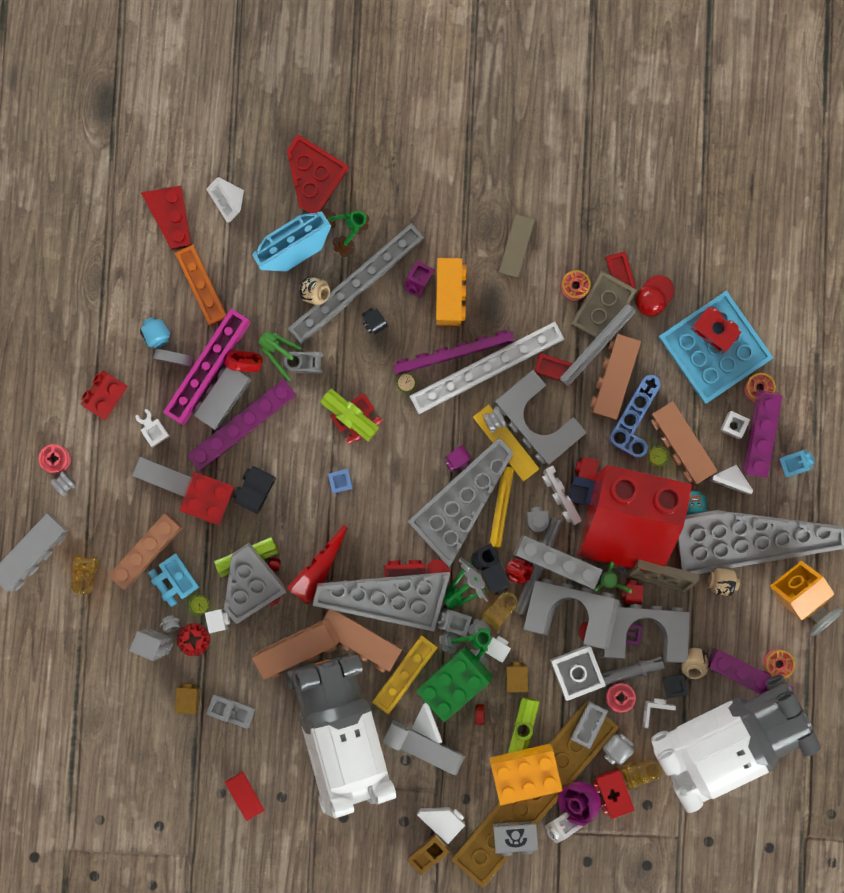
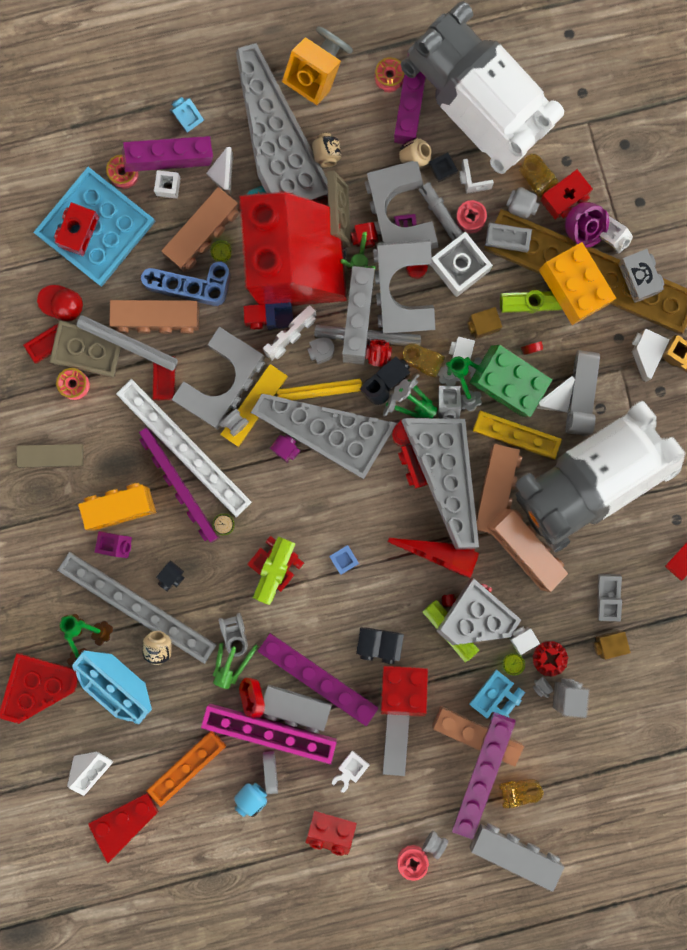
camera: 110 degrees left, 0 degrees up
none -> magenta plate [452,712,516,840]

